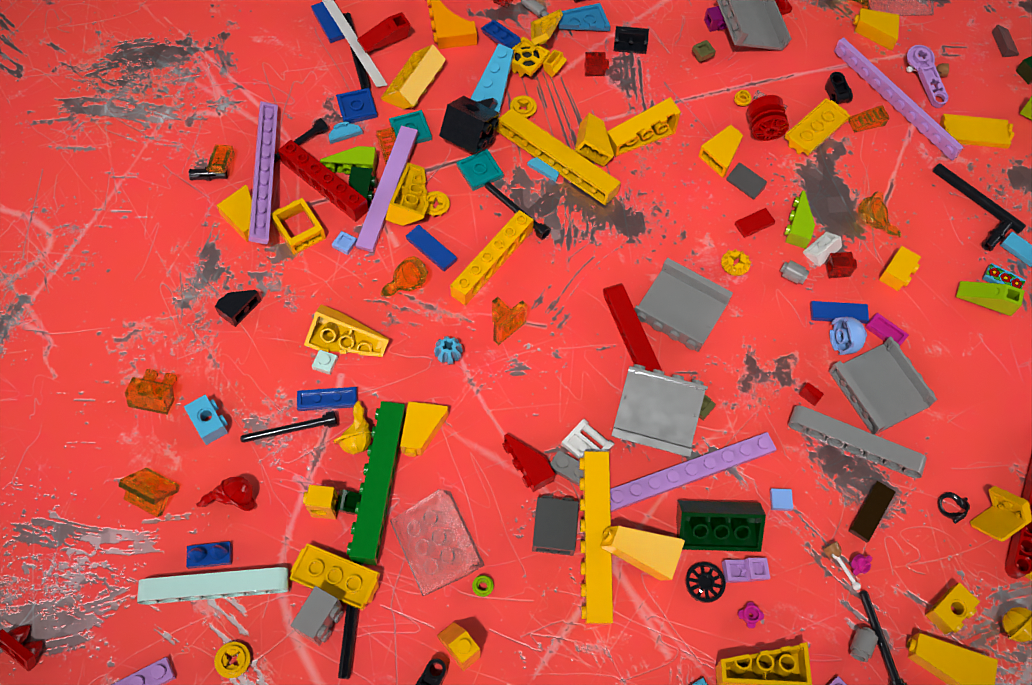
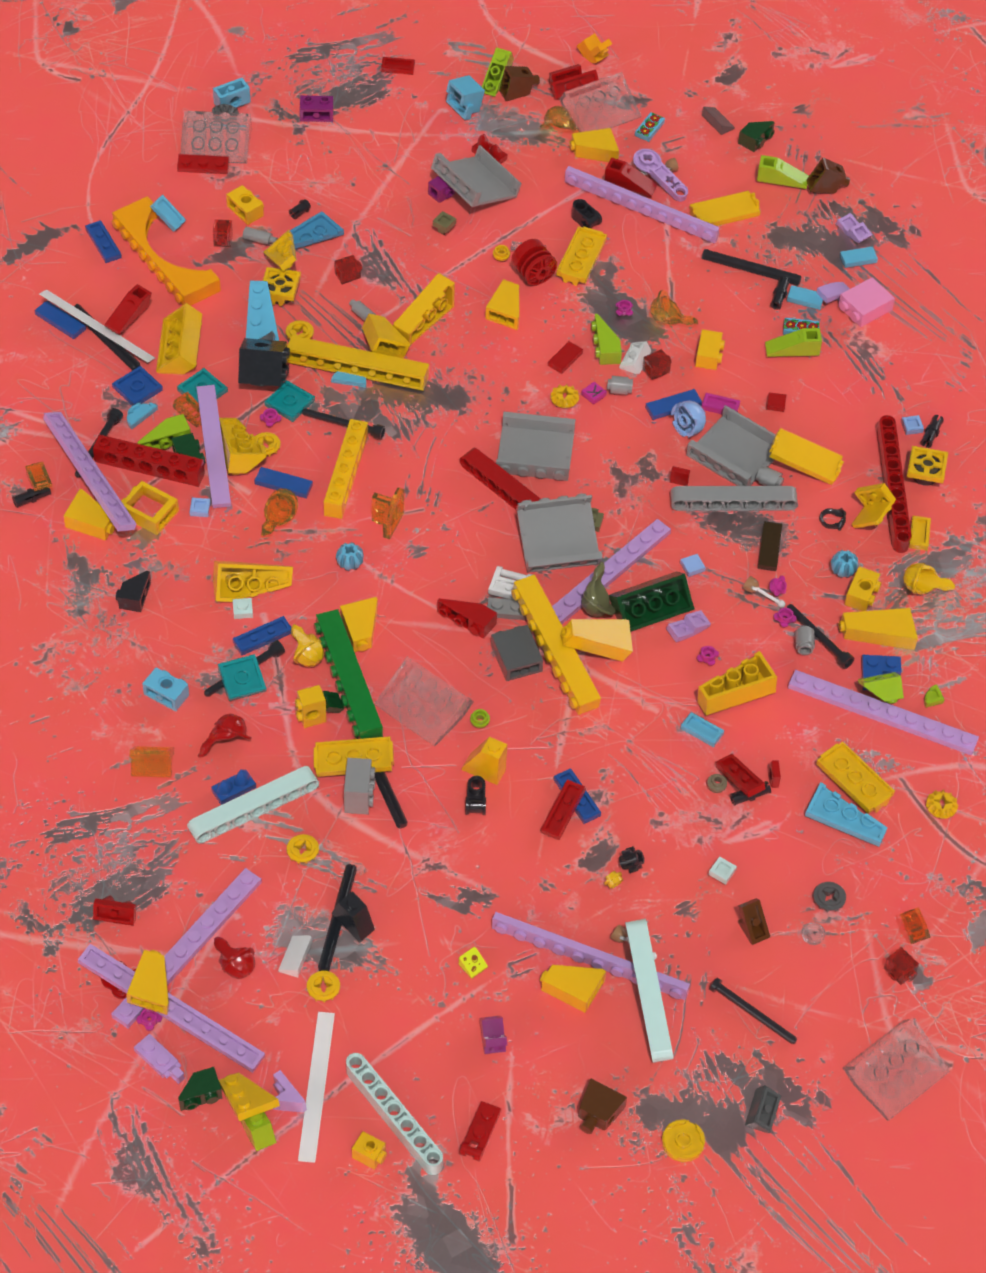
camera: 25 degrees left, 10 degrees down
brick [125,369,177,415] -> none
blue tile [481,20,521,48] -> none
yellow piece [543,50,567,77] -> none
black hinge [614,26,649,54] -> none
black wheel [685,562,726,603] -> none
dark grey slope [726,163,767,200] -> none
slope [848,105,889,133] -> none
none -> teal tile [217,654,267,701]
none -> dark pink plate [260,408,281,427]
none -> light grey cylinder [349,299,376,321]
none -> dark pink tile [581,382,607,404]
none -> olive piece [582,562,615,617]
none -> red slope [605,157,657,197]
none -> dark pink plate [616,300,633,316]
none -> tile [635,112,665,142]
none -> light grey brick [756,467,784,486]
none -> red tile [766,392,786,412]
none -> yellow brick [769,428,844,485]
none -> dark pink plate [774,608,797,627]
none -> medium azure piece [831,550,859,578]

